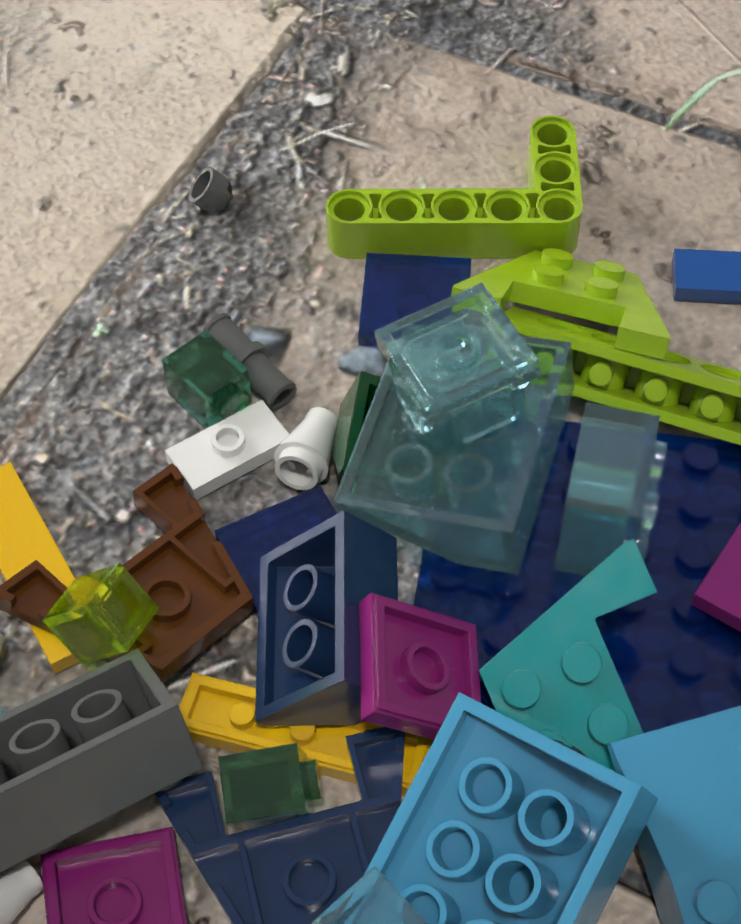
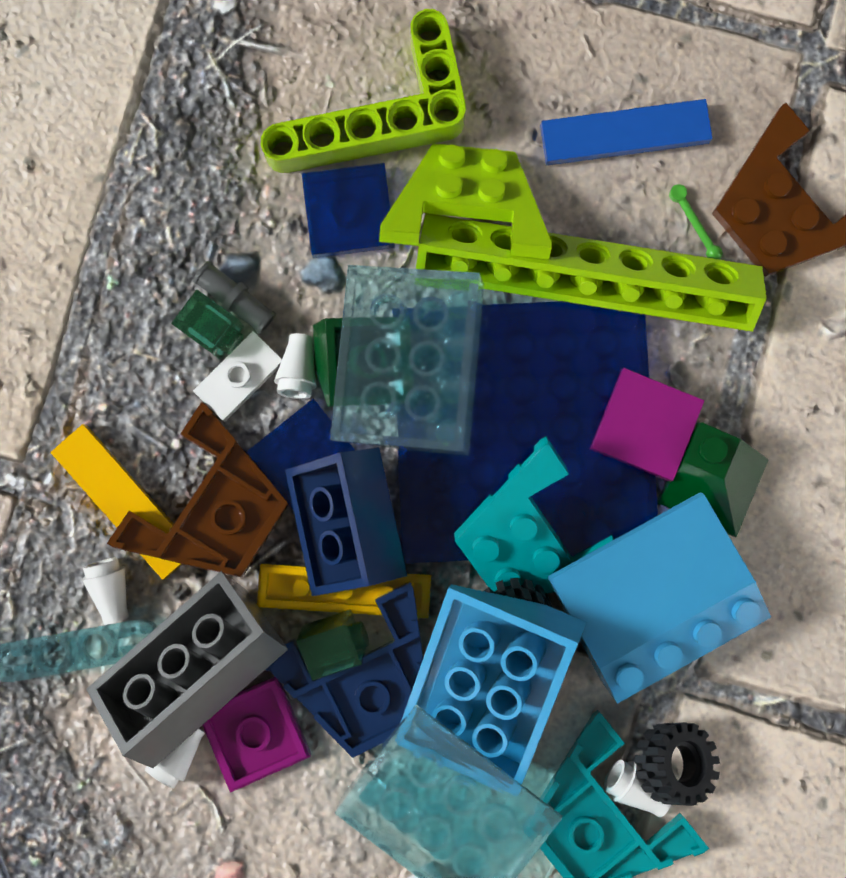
camera: 15 degrees left, 30 degrees up
clear neon green panel [42,563,159,664] -> none
dark grey hinge [188,167,232,213] -> none
magenta tile [359,592,481,740] -> none
clear light blue panel [374,283,541,443] -> none
clear light blue brick [554,402,667,576] -> none

